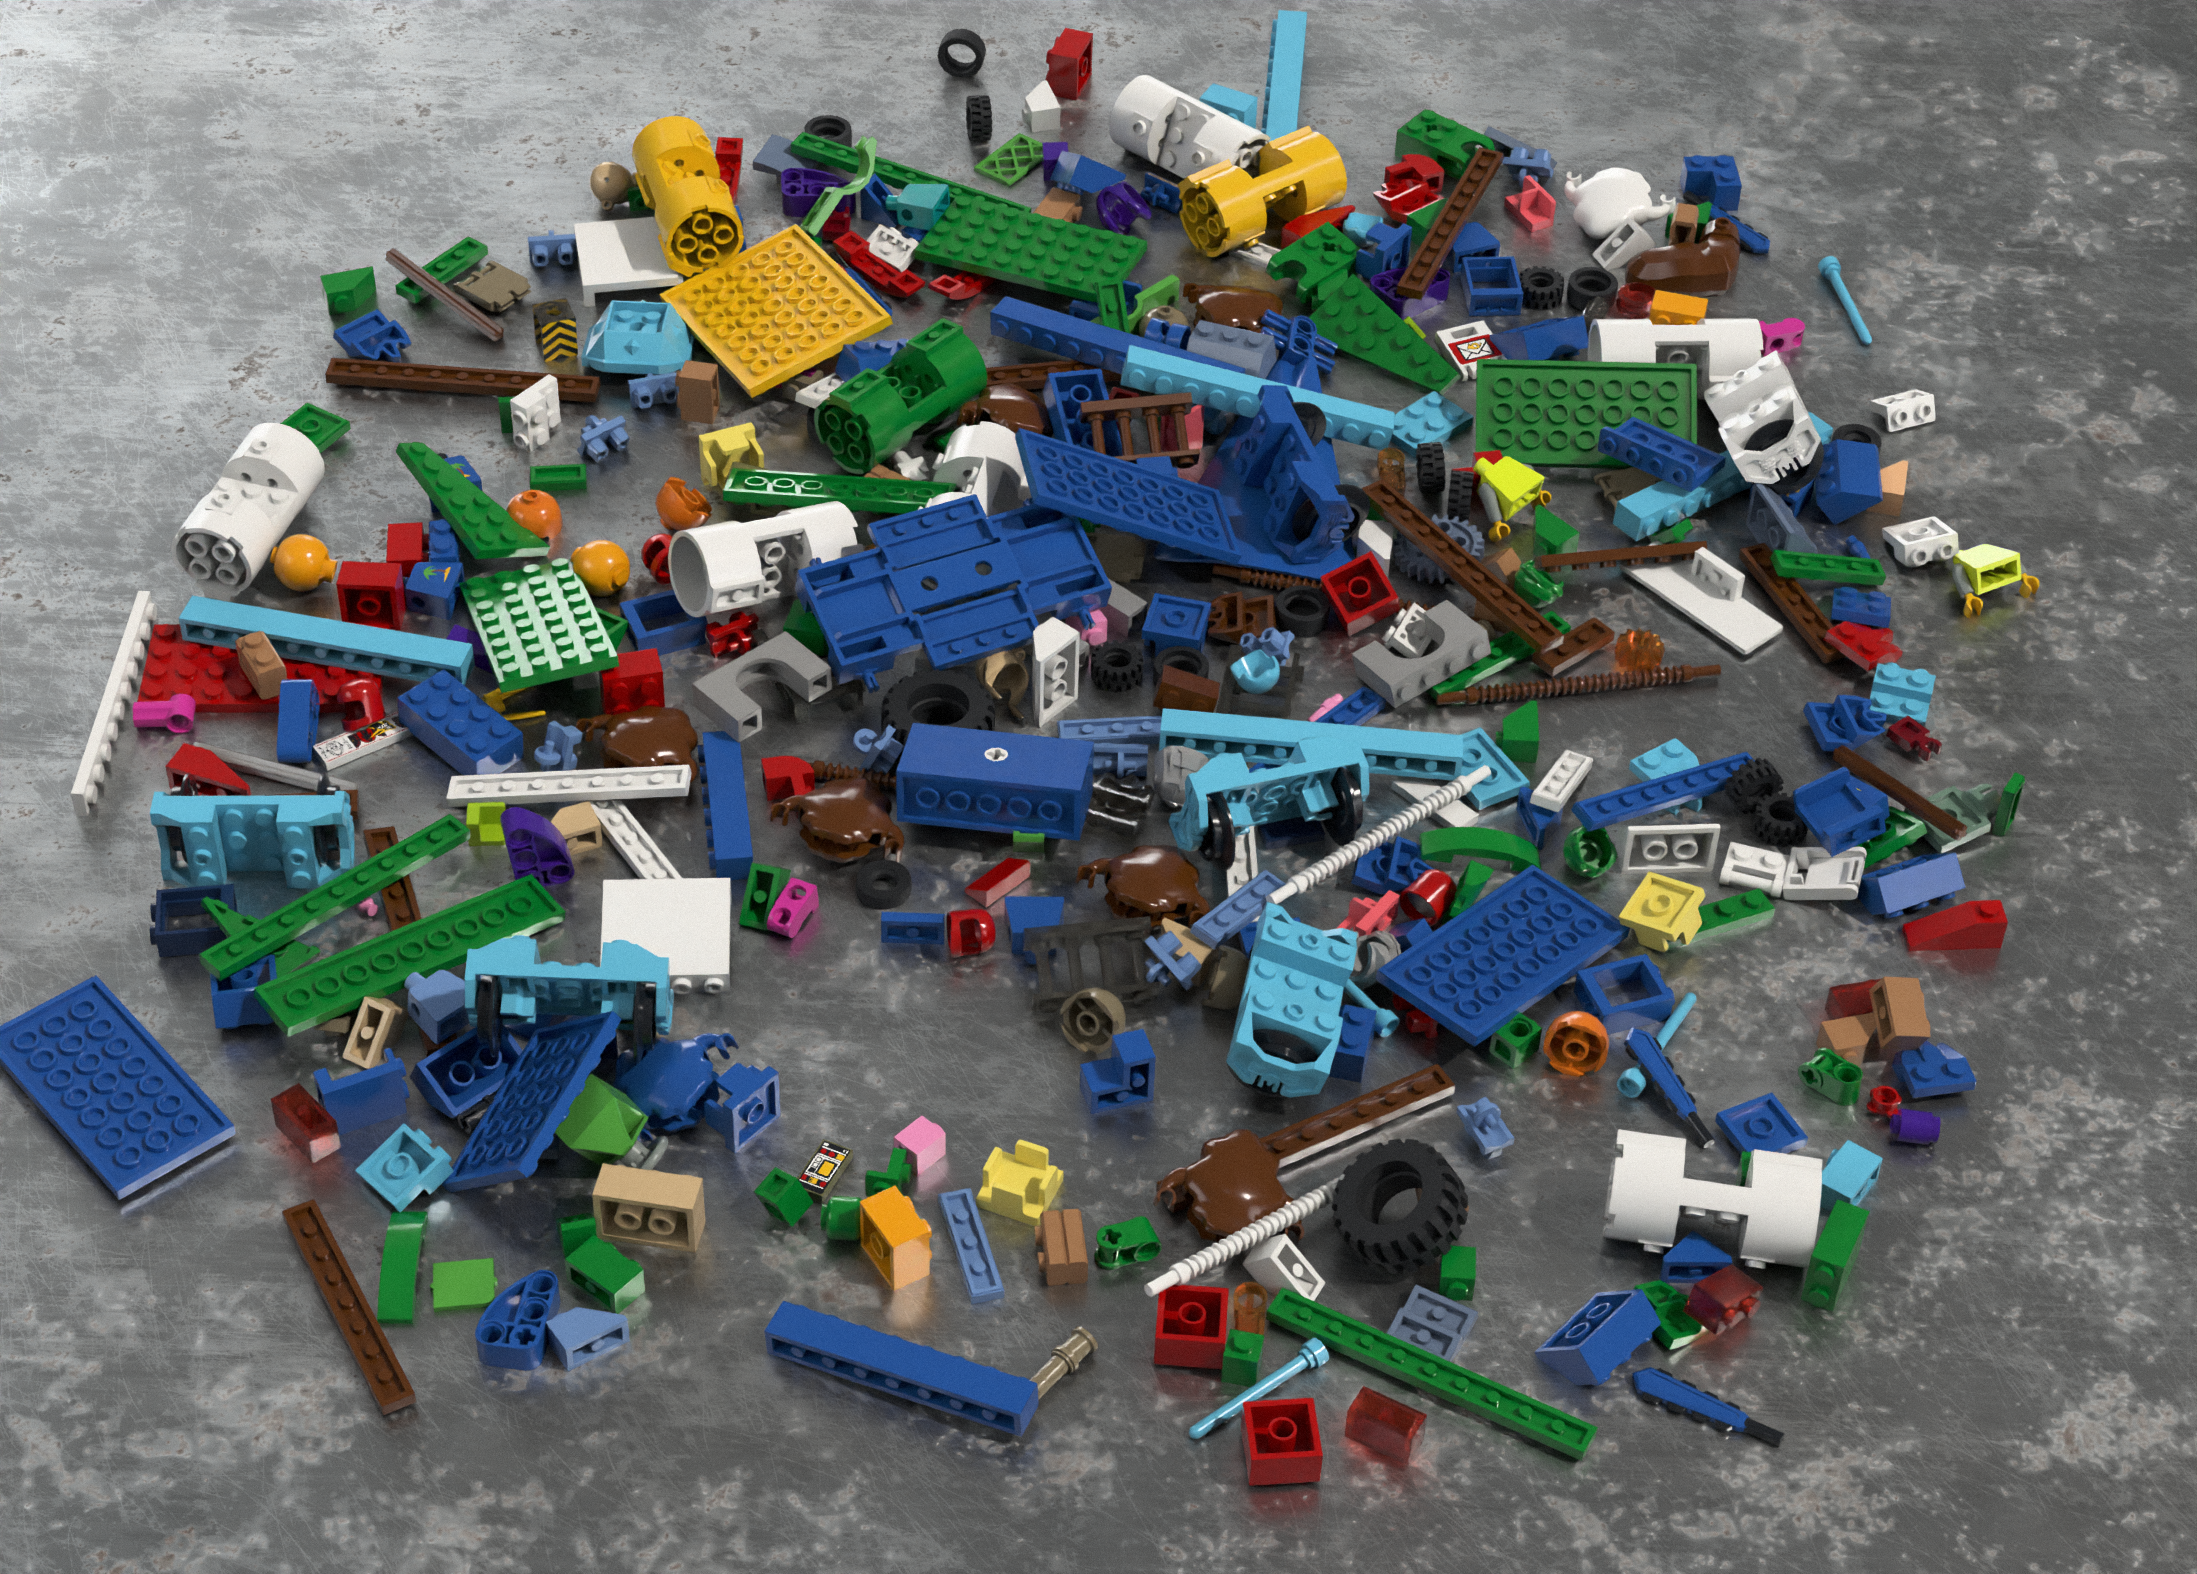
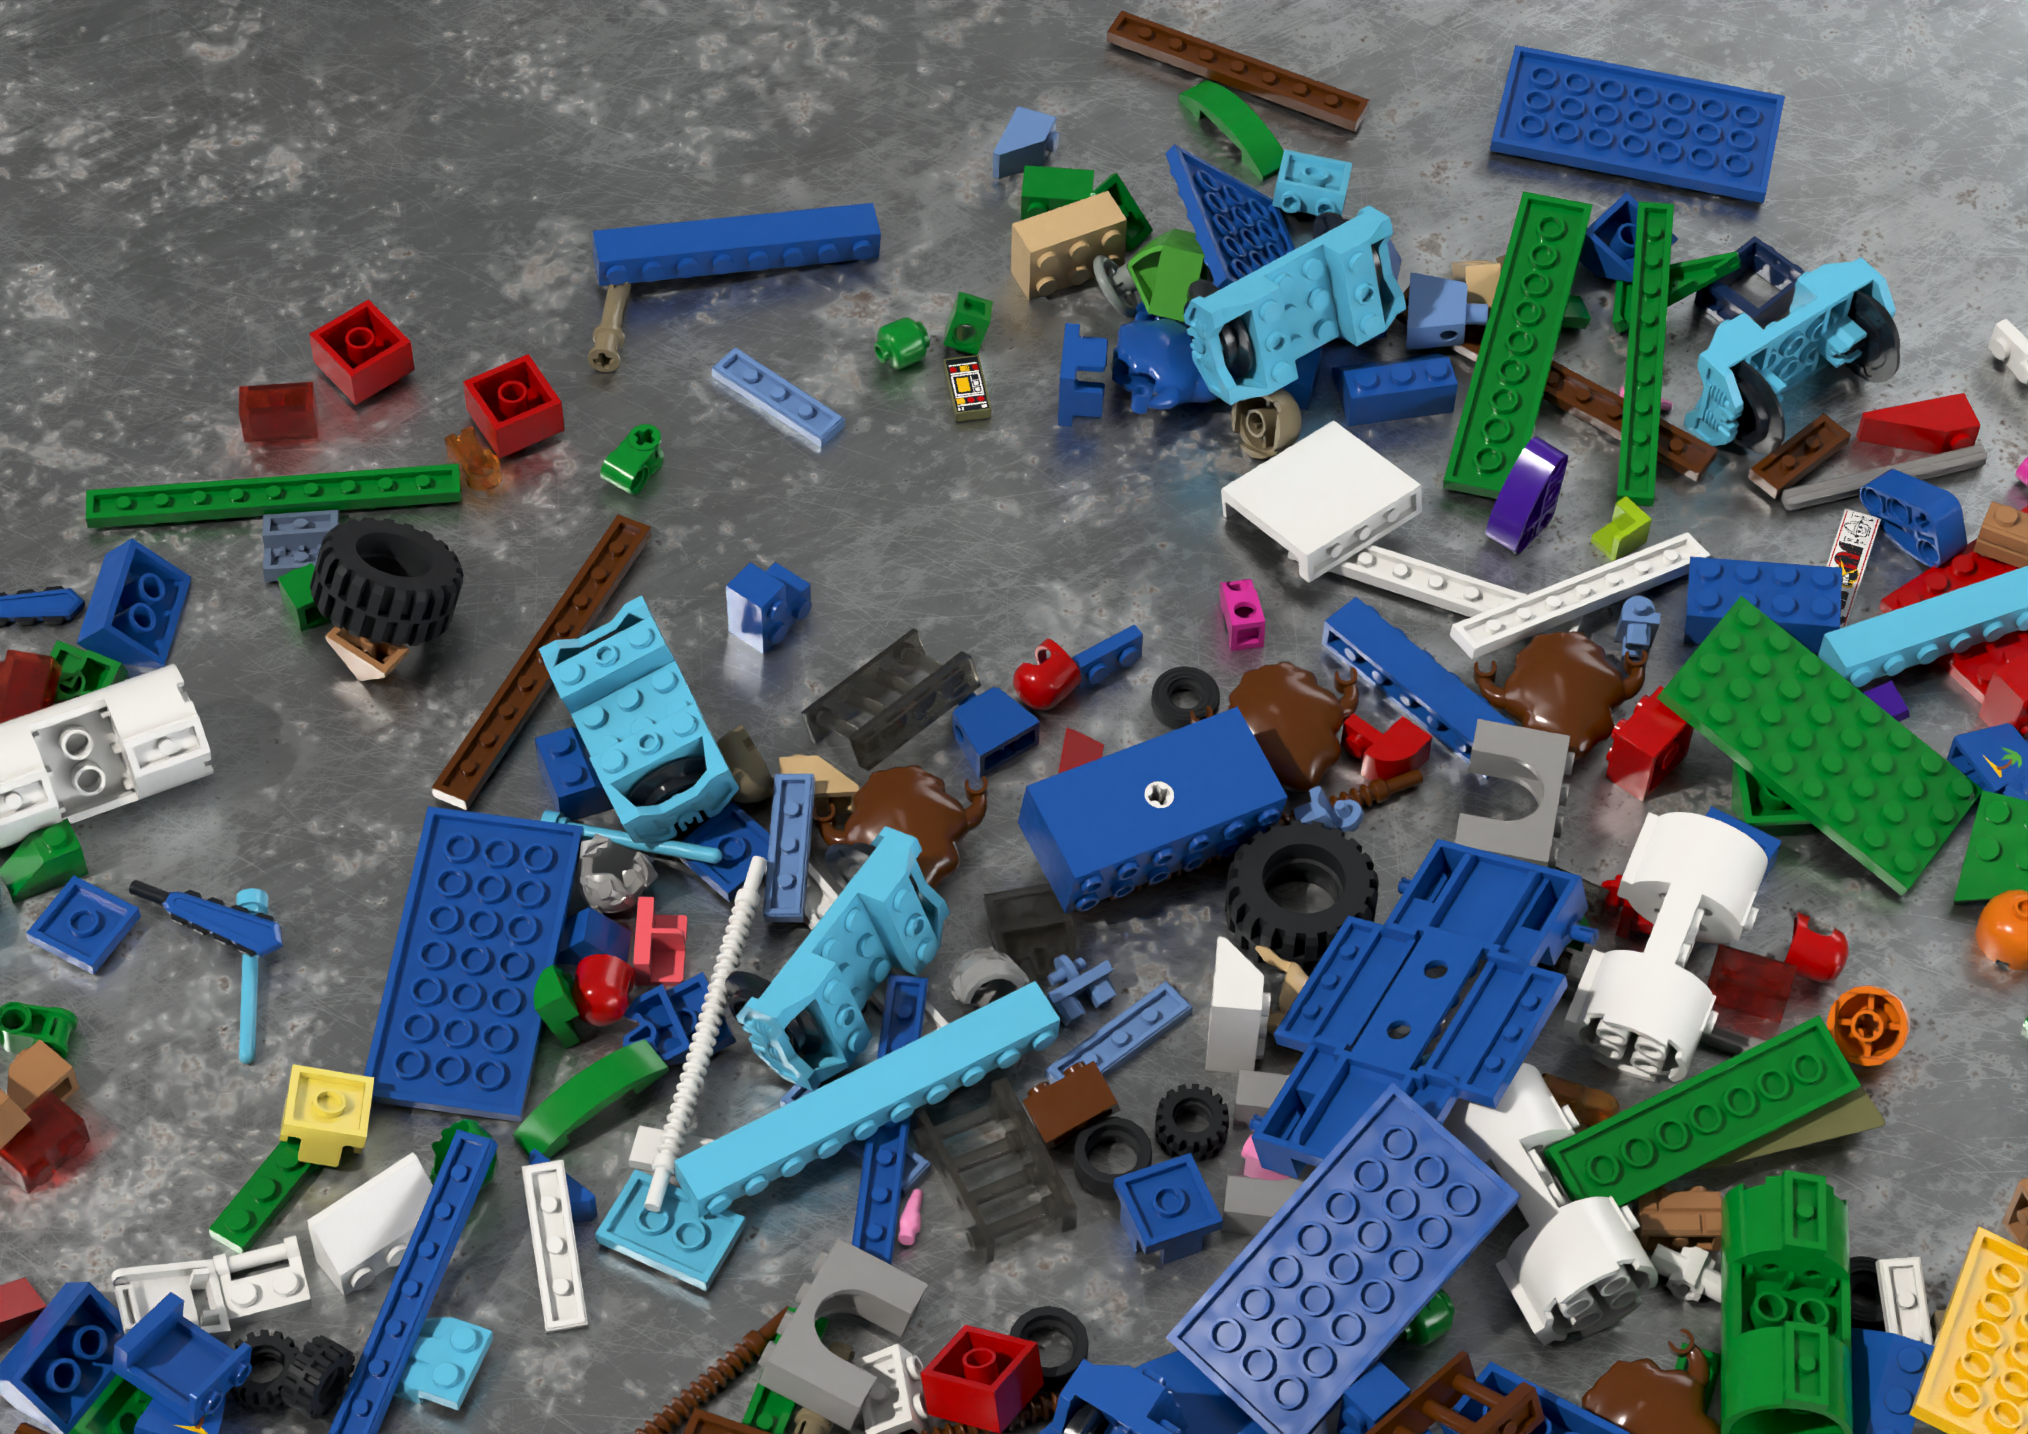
camera: 145 degrees right, 10 degrees up
clear red brick [271,1083,341,1164] -> none
blue panel [313,1048,410,1138] -> none
red helmet [337,678,386,732] -> none
bright green piece [430,1258,498,1312] -> none
blue beam [475,1270,560,1371] -> none
tan slope [551,801,603,855] -> none
light orange brick [570,540,630,597] -> none
light yellow panel [699,422,764,490] -> none
green slope [738,863,791,931] -> none
light orange brick [860,1185,932,1291] -> none
green bracket [865,1148,912,1197] -> none
bright pink brick [894,1116,946,1176] -> none
light yellow panel [976,1139,1064,1226] -> none
medium nougat brick [1034,1209,1088,1286] -> none
dark tan cylinder [1060,987,1126,1054] -> none
medium blue hips [1144,930,1202,991] -> none
white hose [1144,1174,1345,1297] -> none
reddish brown piece [1153,1129,1304,1244] -> none
medium azure piece [1189,1338,1329,1439] -> none
reddish brown plate [1207,591,1276,644] -> none
green brick [1221,1329,1264,1387] -> none
medium azure hair [1230,649,1280,694] -> none
medium blue hips [1239,627,1295,669] -> none
white slope [1243,1234,1325,1301] -> none
medium blue hips [1456,1097,1515,1159] -> none
green brick [1489,1012,1542,1069] -> none
green slope [1495,700,1539,763] -> none
orange cylinder [1543,1011,1609,1077] -> none
blue window [1574,954,1675,1035] -> none

